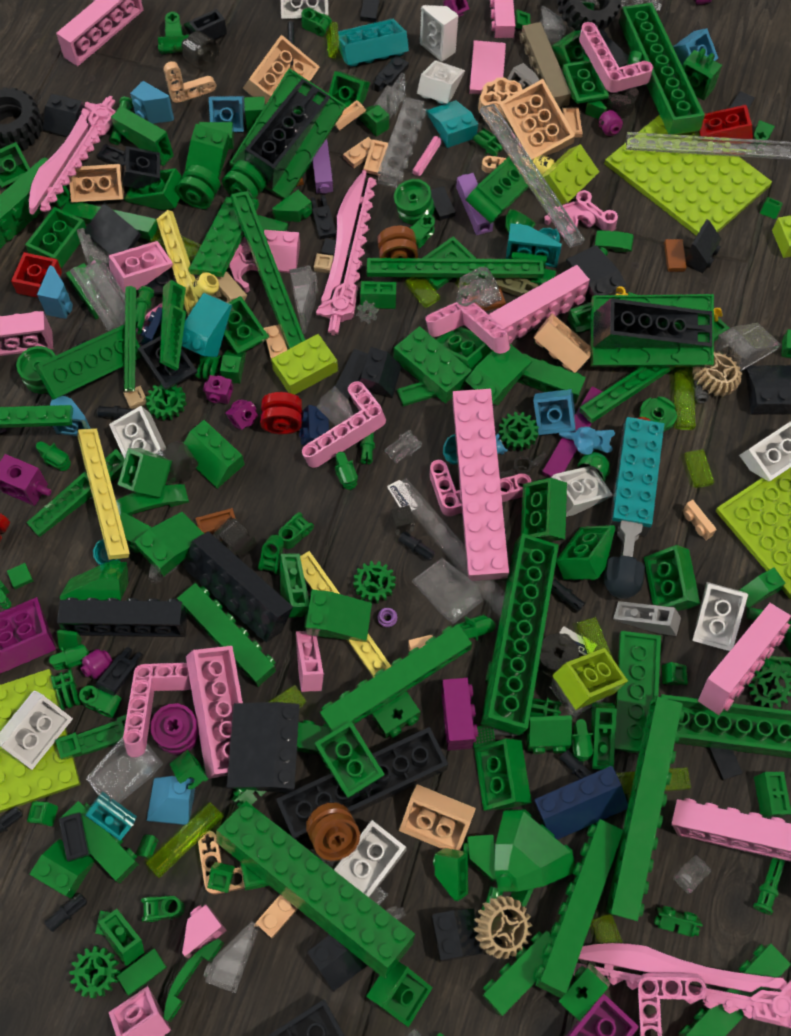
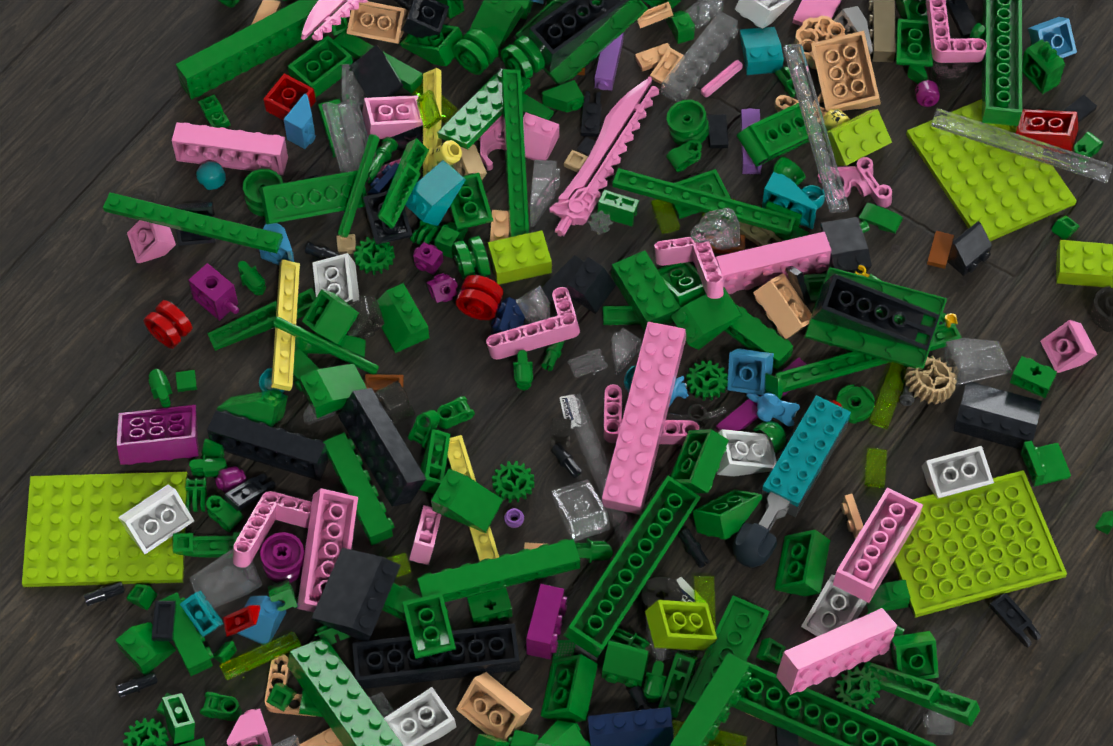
camera: 20 degrees right, 5 degrees down
dark orange wheel [306,803,360,861] -> none
dark orange wheel [378,225,418,258] -> none
light nougat tile [562,108,583,138] -> none
light grey slope [613,601,681,636] -> none
none -> red slope [223,605,260,637]
none -> green axle [273,317,379,374]
none -> clear neon green tile [416,90,441,130]
none -> green wheel [453,236,490,281]
none -> clear slope [611,328,641,375]
none -> green slope [765,373,787,399]
none -> black tile [786,266,811,305]
none -> bright pink brick [833,488,923,603]

